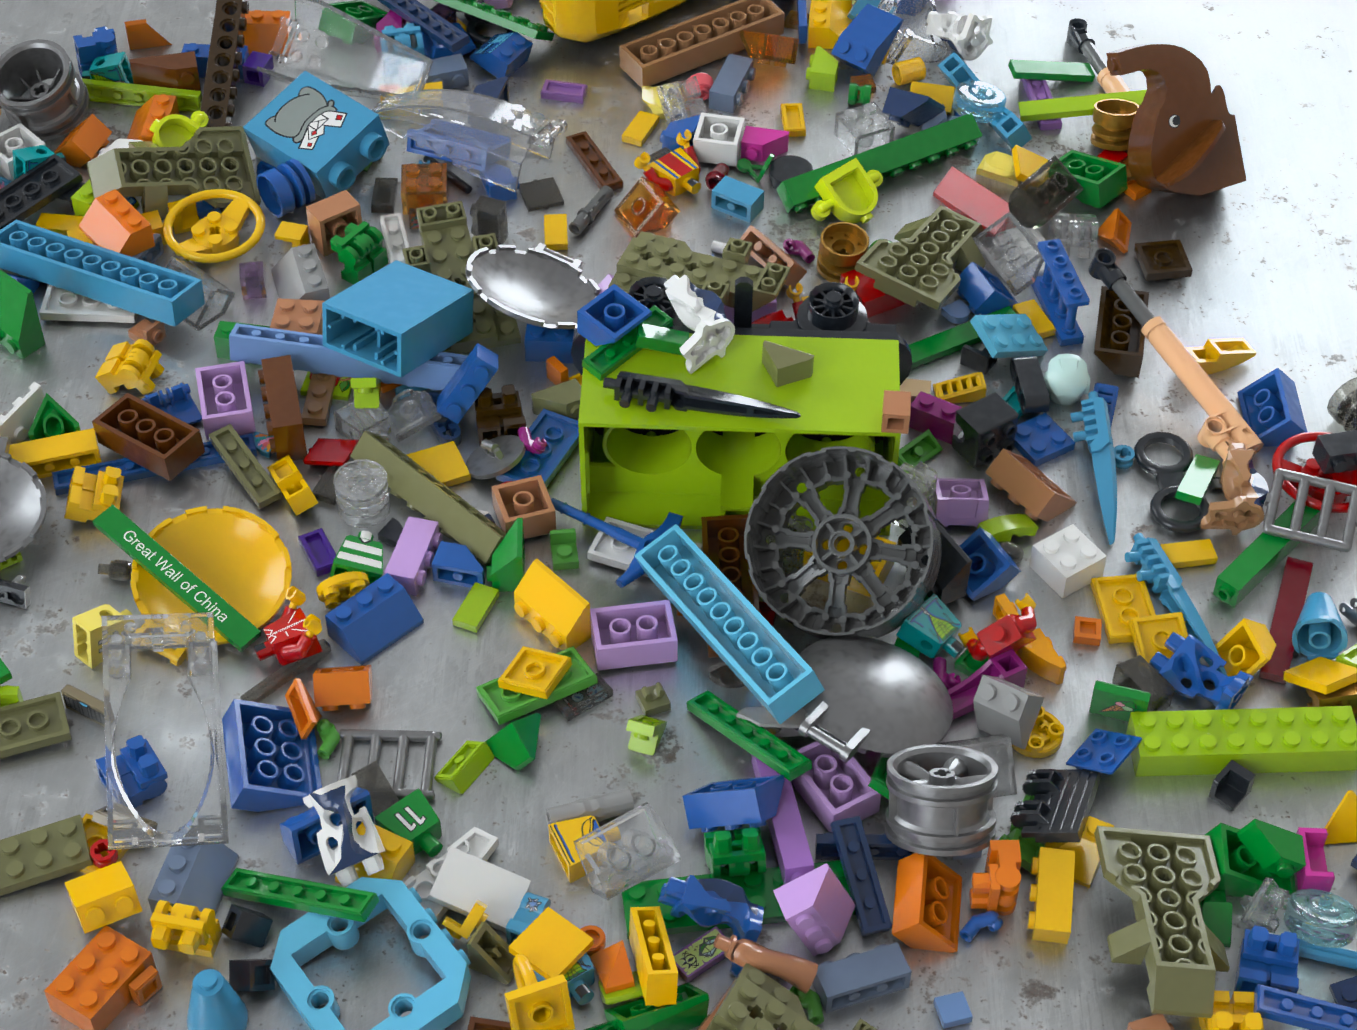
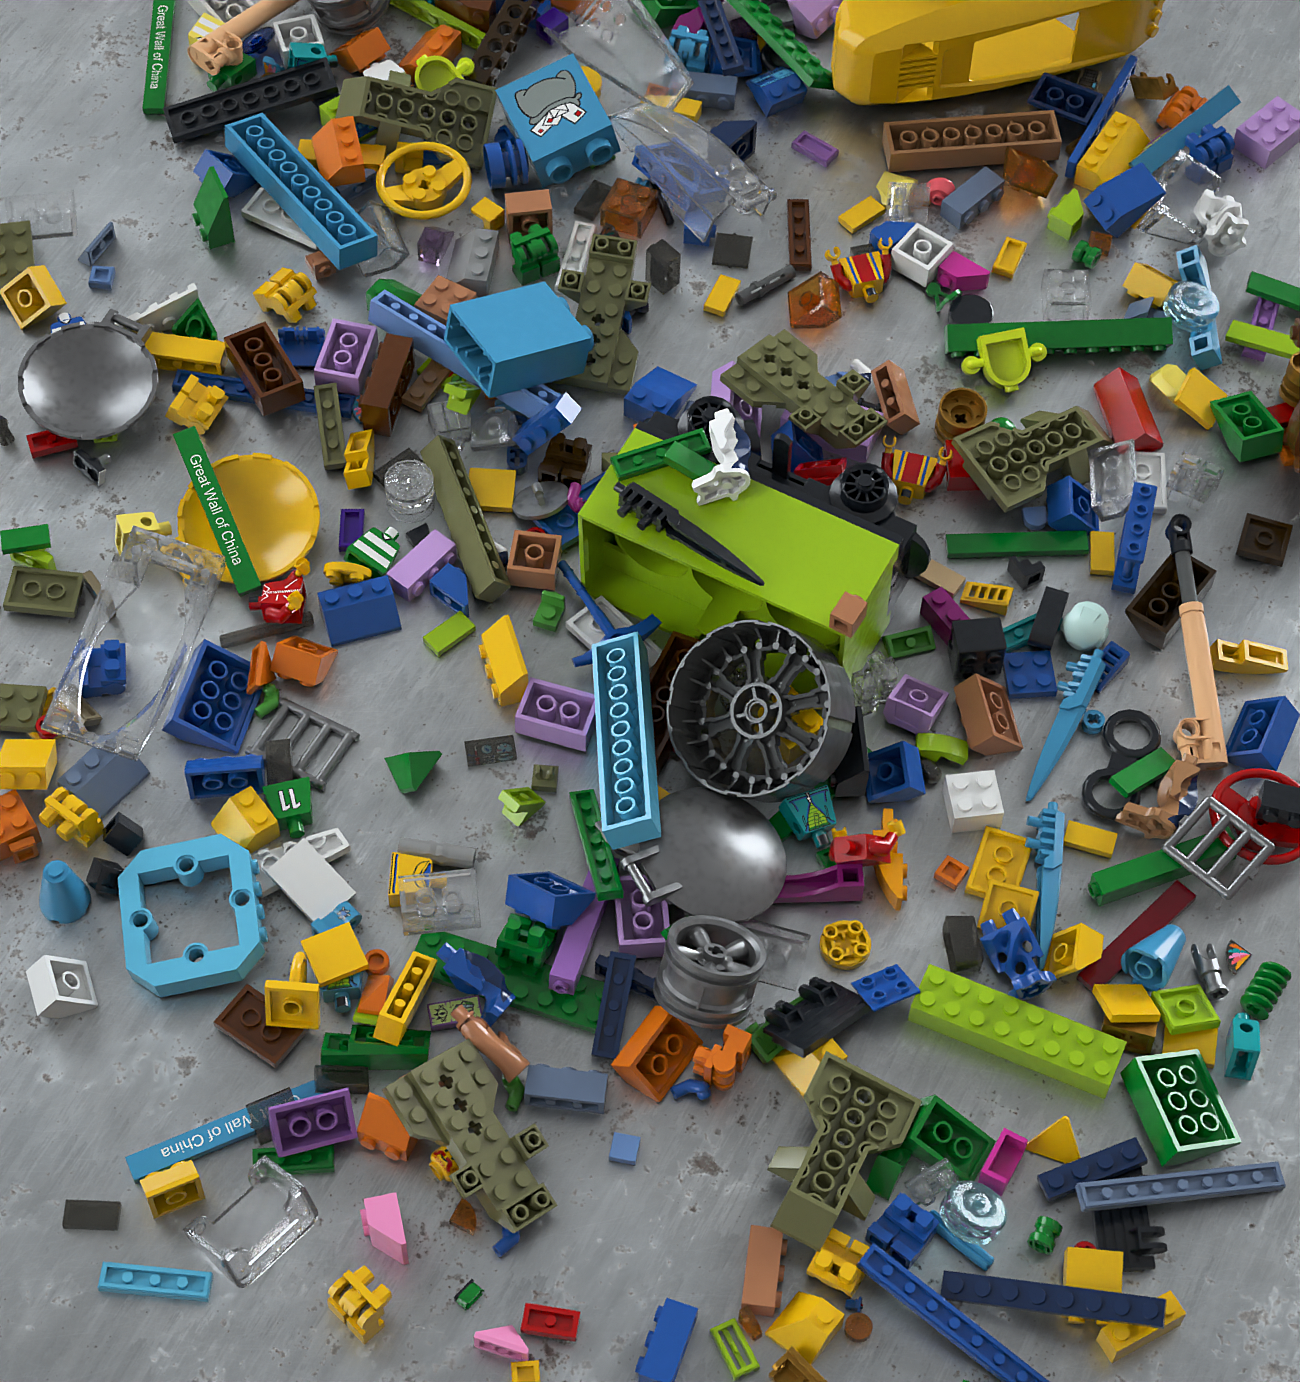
camera: 25 degrees right, 10 degrees up
yellow tile [35,213,84,236] -> none
clear smoke cylinder [98,560,132,581] -> none
green tile [221,868,380,922] -> none
white hips [302,775,385,887] -> none
red piece [303,438,359,466] -> none
lime slope [434,740,494,794] -> none
yellow bracket [442,900,489,940] -> none
flat silver dish [465,243,601,329] -> none
olive slope [467,921,515,984] -> none
bright green tile [476,646,598,725] -> none
green slope [487,518,525,592] -> none
yellow tile [498,646,572,699] -> none
blue slope [577,284,652,346] -> none
dark red cone [705,163,729,191] -> none
dark azure brick [711,176,764,223] -> none
olive slope [762,340,814,387] -> none
lavender slope [773,863,856,956] -> none
magenta arm [783,238,815,264] -> none
dark blue slope [882,87,945,128] -> none
yellow piece [892,57,926,86] -> none
magenta arm [933,657,961,690] -> none
medium azure plate [970,314,1048,358] -> none
light grey slope [973,675,1045,749] -> none
clear smoke brick [1008,155,1084,229] -> none
yellow brick [1027,847,1075,944] -> none
green tile [1089,680,1151,722] -> none
orange slope [1094,208,1132,254] -> none
black panel [1209,760,1256,811] -> none
green slope [1237,819,1306,879] -> none

